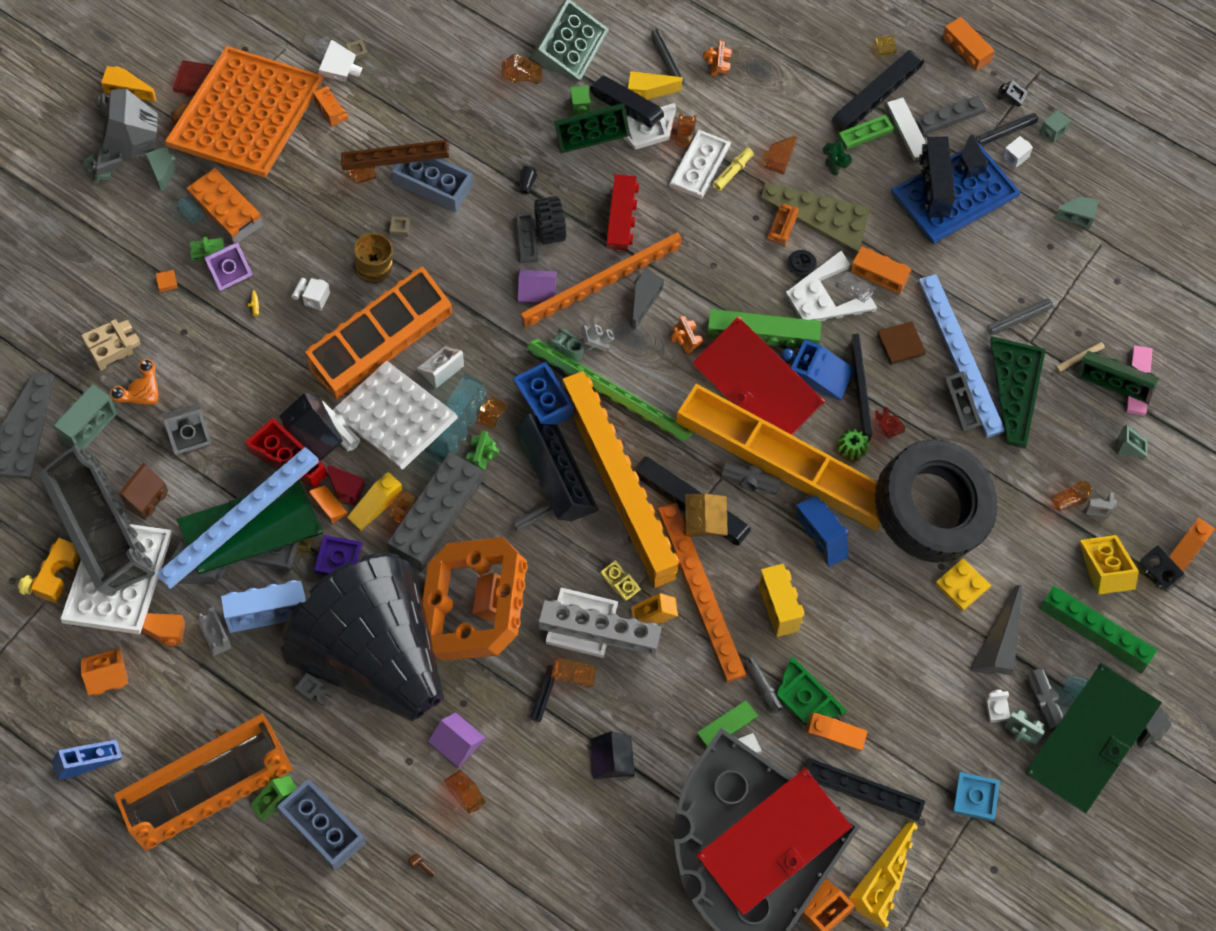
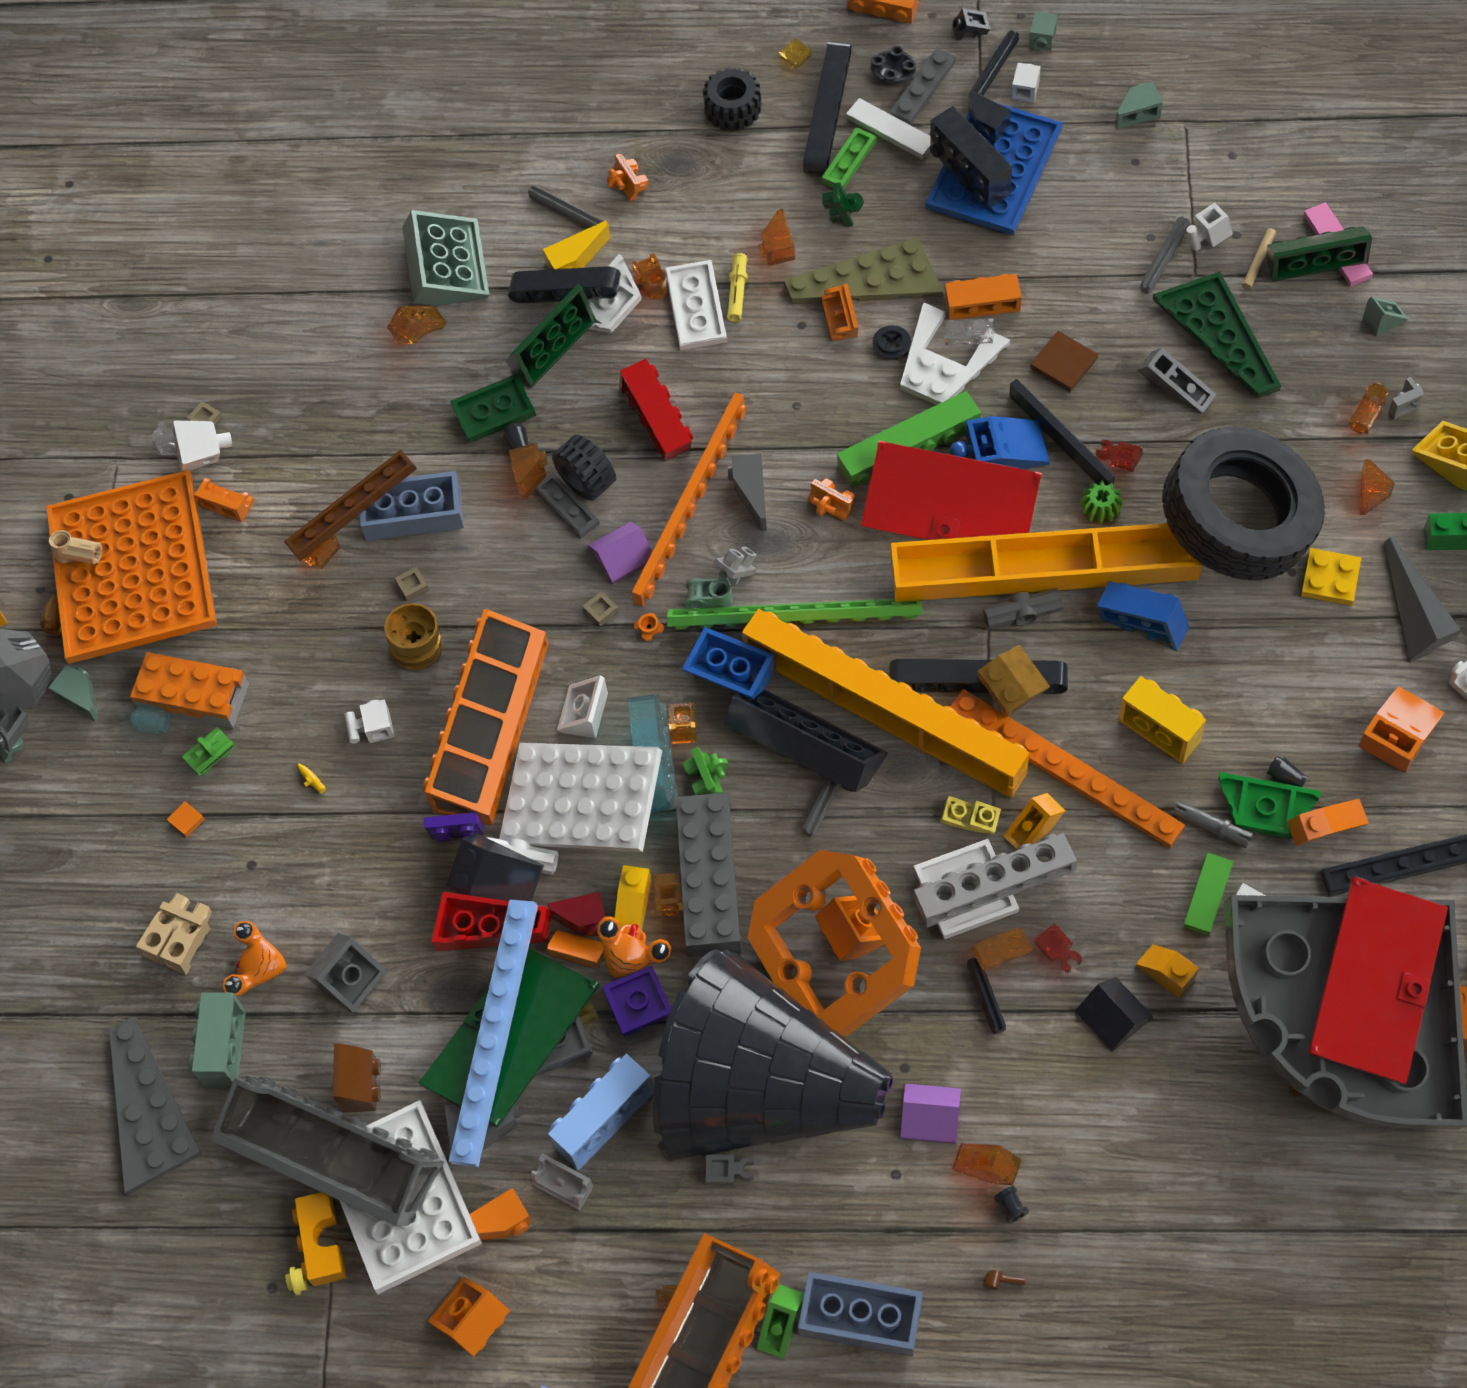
camera: 25 degrees left, 0 degrees up
clear red tile [173,60,214,95] -> none
medium lavender slope [204,242,253,291] -> none
bright green brick [570,86,590,115] -> none
light blue plate [918,274,1005,438] -> none
none -> tan piece [49,530,102,564]
none -> dark purple plate [424,813,484,842]
none -> dark green plate [450,374,536,443]
none -> clear orange slope [509,442,549,500]
none -> dark tan tile [582,591,619,627]
none -> orange head [597,916,671,978]
none -> orange plate [634,613,664,641]
none -> black tyre [703,67,762,131]
none -> black dish [871,46,916,84]
none -> black bush [994,1186,1029,1224]
none -> clear red plate [1034,923,1082,973]
none -> light orange slope [1135,944,1199,999]
none -> white brick [1187,203,1233,251]
none -> black cone [1266,755,1308,787]
none -> orange slope [1358,686,1445,773]
none -> clear orange slope [1359,459,1395,515]

